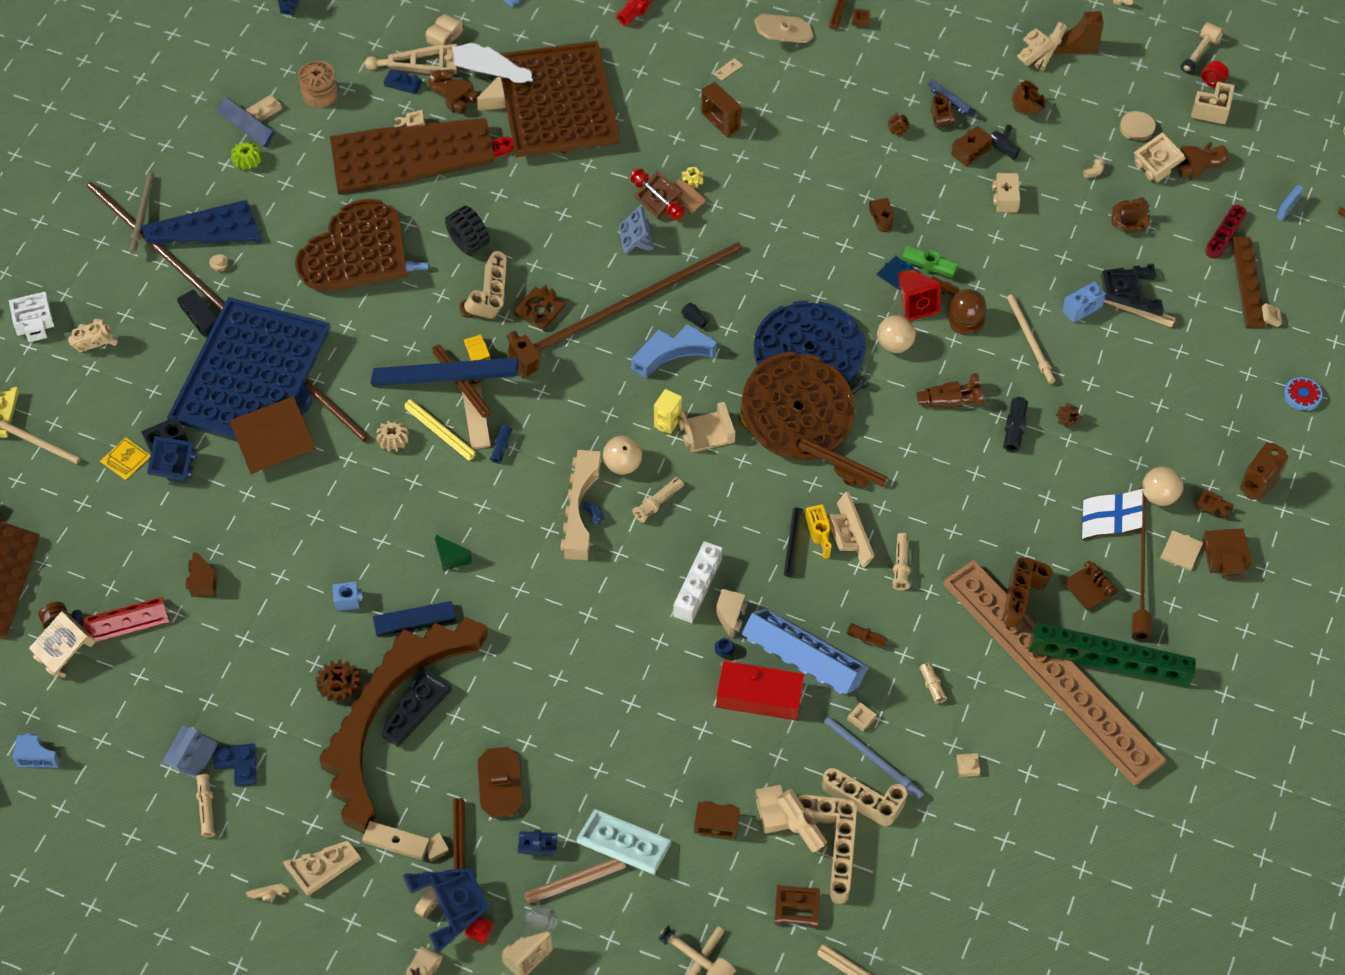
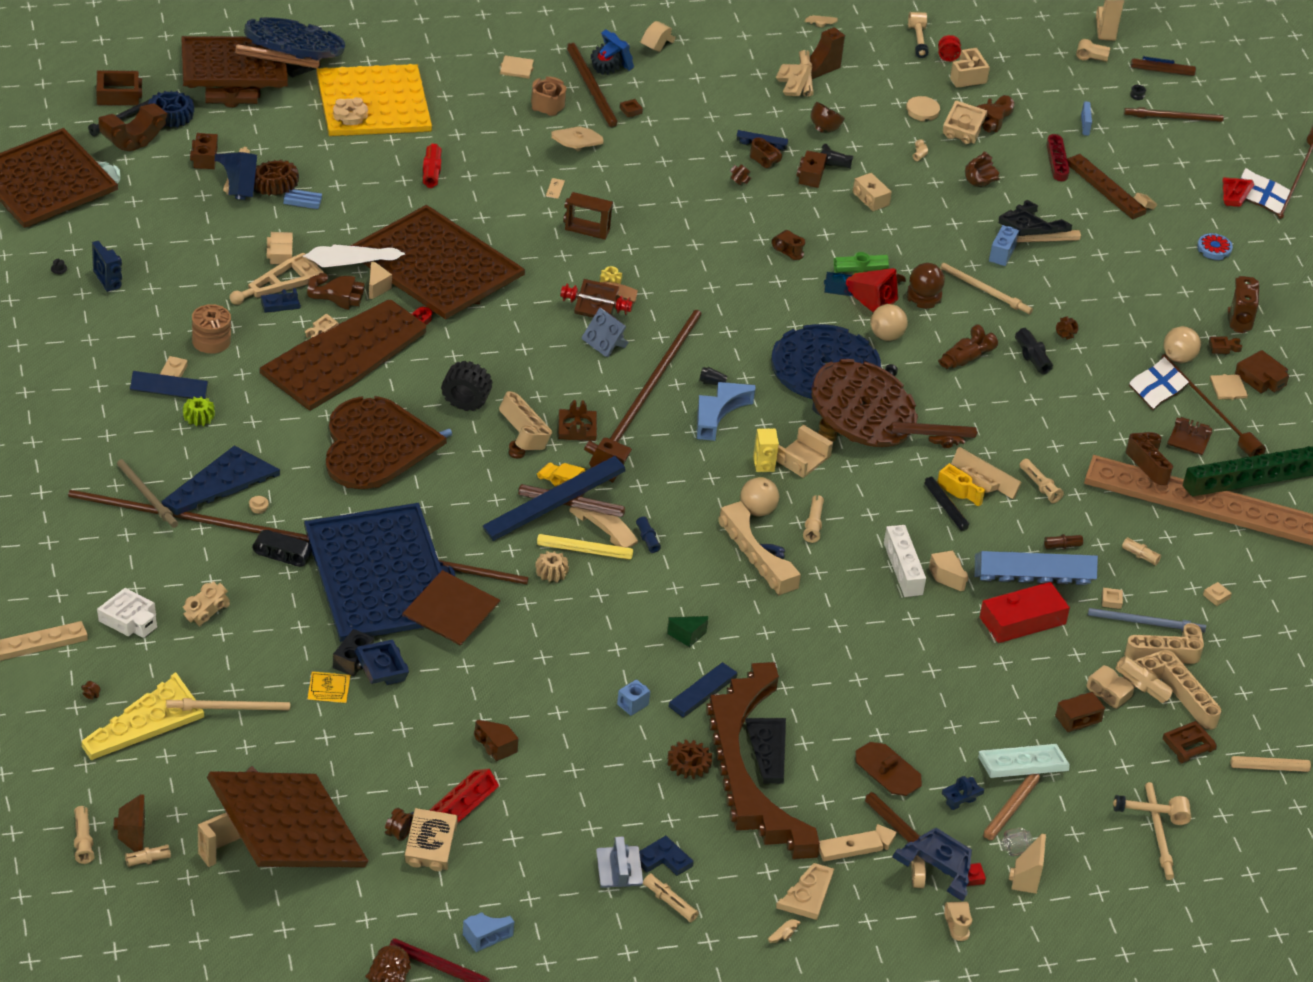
camera: 40 degrees left, 15 degrees down
dark blue plate [715,638,735,658] -> none

